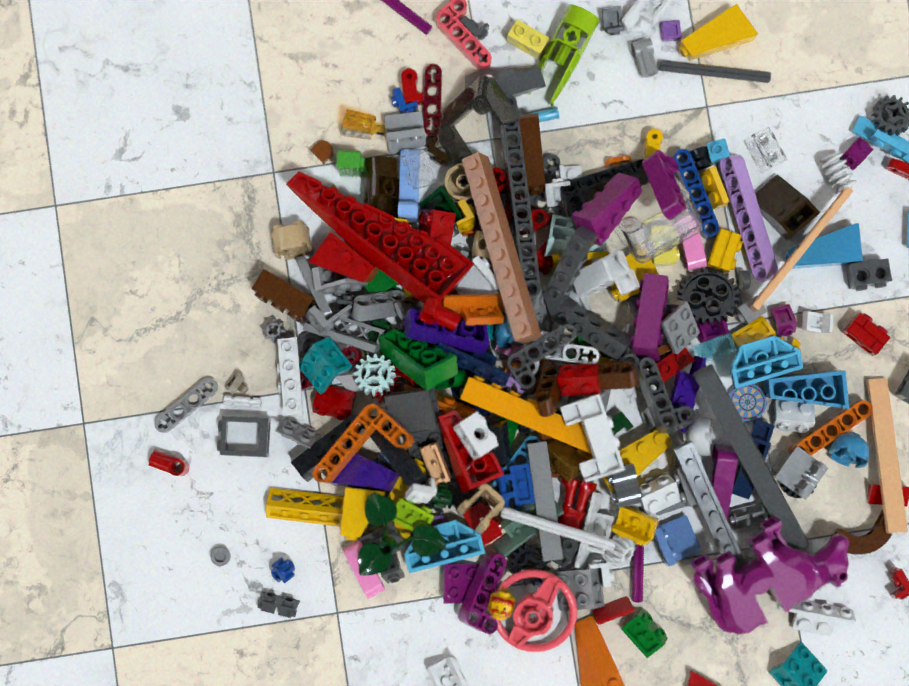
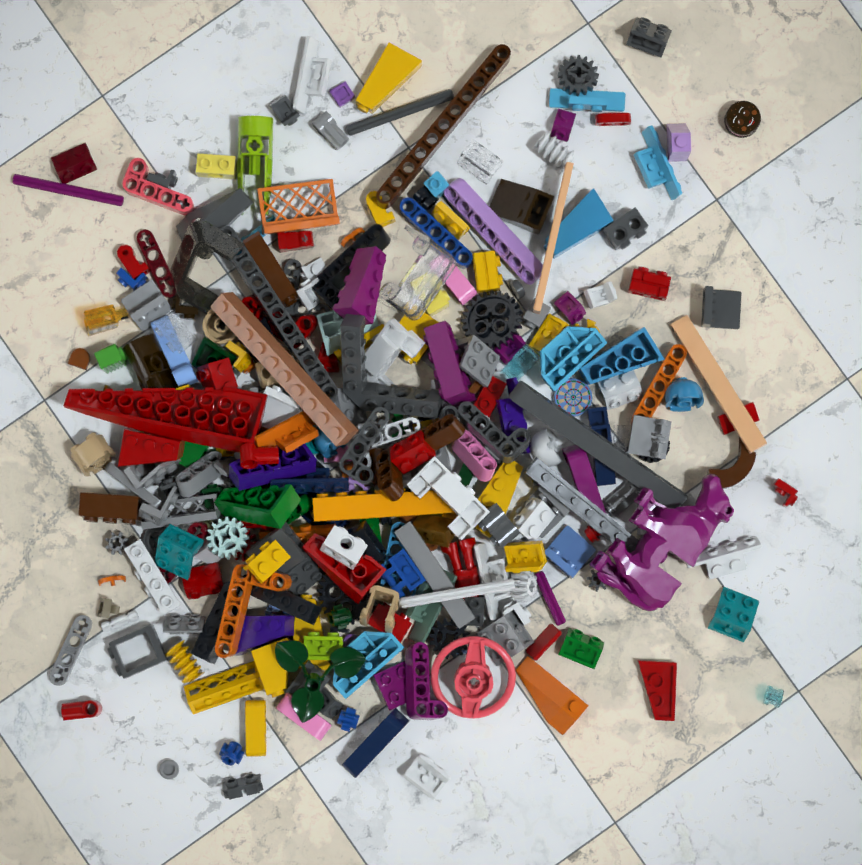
camera: 25 degrees left, 0 degrees up
white bracket [405,477,437,503] -> none
light nougat hinge [419,441,451,485] -> none
yellow head [488,589,516,620] -> none
magenta beam [642,150,687,220] -> none
none -> orange piece [98,575,126,586]
none -> yellow piece [165,640,205,683]
none -> yellow bracket [243,539,291,584]
none -> yellow beam [245,700,266,757]
none -> orange fence [257,179,340,235]
none -> red leg [277,231,314,253]
none -> blue gear [337,707,360,732]
none -> dark blue beam [342,708,409,778]
none -> reddish brown beam [376,44,511,209]
none -> bright pink beam [451,430,497,482]
none -> red plate [584,525,601,543]
none -> dark grey gear [586,570,606,592]

